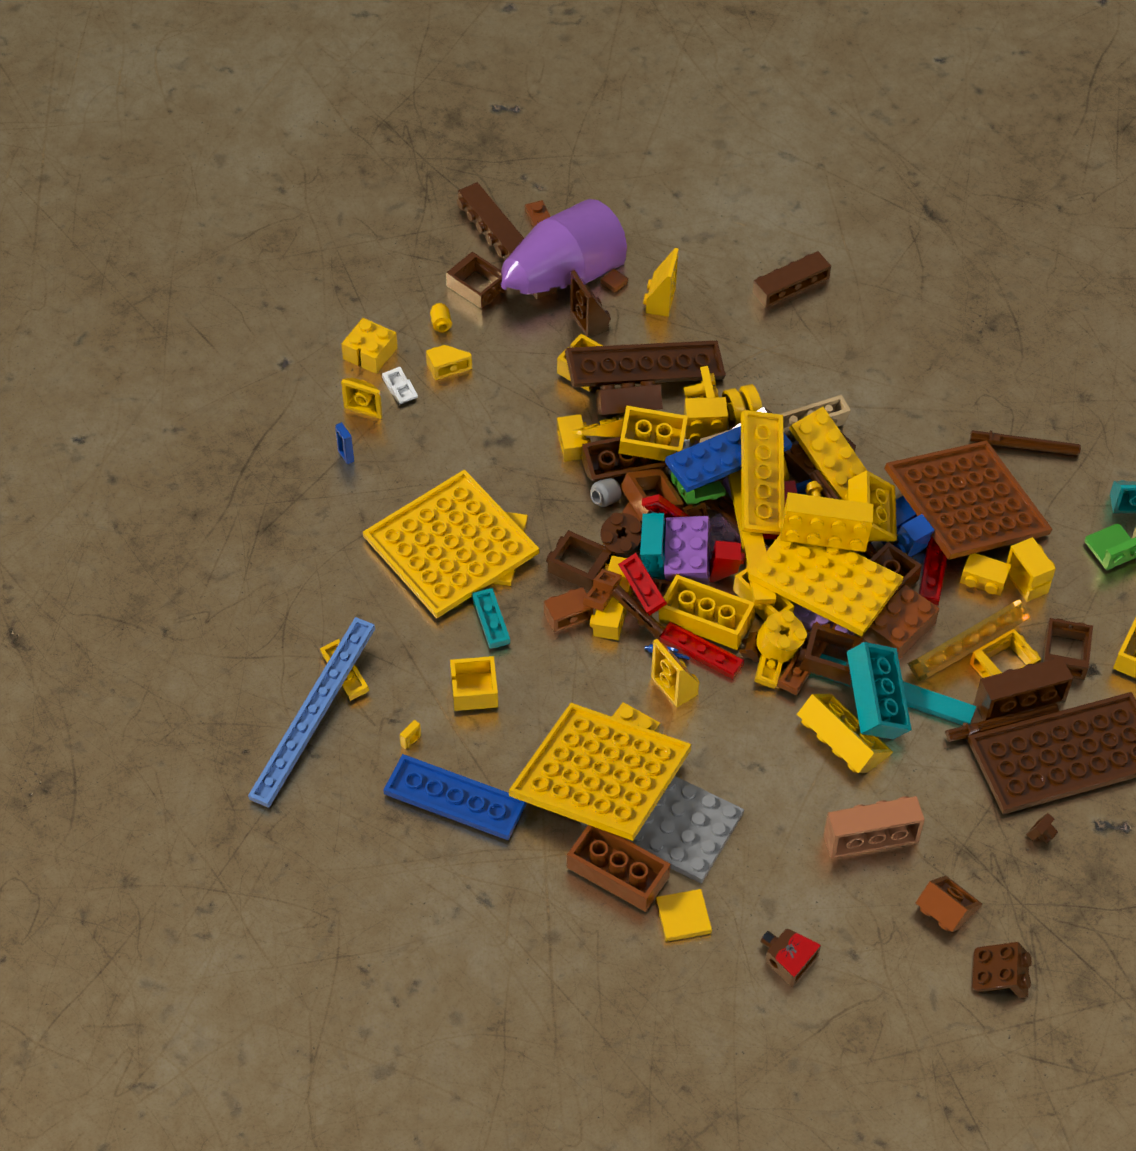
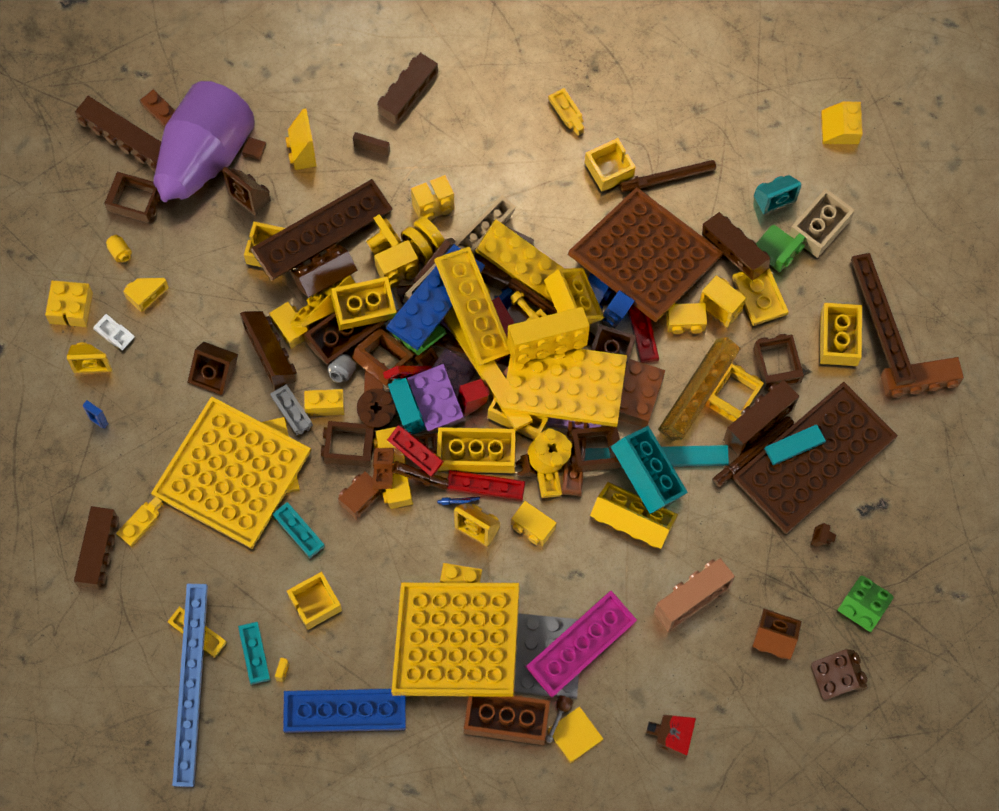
camera: 25 degrees left, 15 degrees up
none -> reddish brown brick [74,506,119,590]
none -> yellow hinge [116,497,163,547]
none -> reddish brown slope [187,341,238,395]
none -> teal plate [238,621,270,685]
none -> reddish brown slope [240,311,297,391]
none -> light grey hinge [270,384,313,436]
none -> yellow brick [304,389,345,417]
none -> reddish brown tile [353,132,390,156]
none -> yellow piece [411,175,455,221]
none -> yellow brick [511,501,557,546]
none -> dark pink plate [525,591,637,698]
none -> hinge [545,695,574,743]
none -> yellow hinge [548,88,585,136]
none -> yellow piece [585,138,636,192]
none -> reddish brown brick [702,212,770,281]
none -> yellow plate [732,268,789,326]
none -> teal tile [765,424,826,466]
none -> bright green bracket [837,576,894,633]

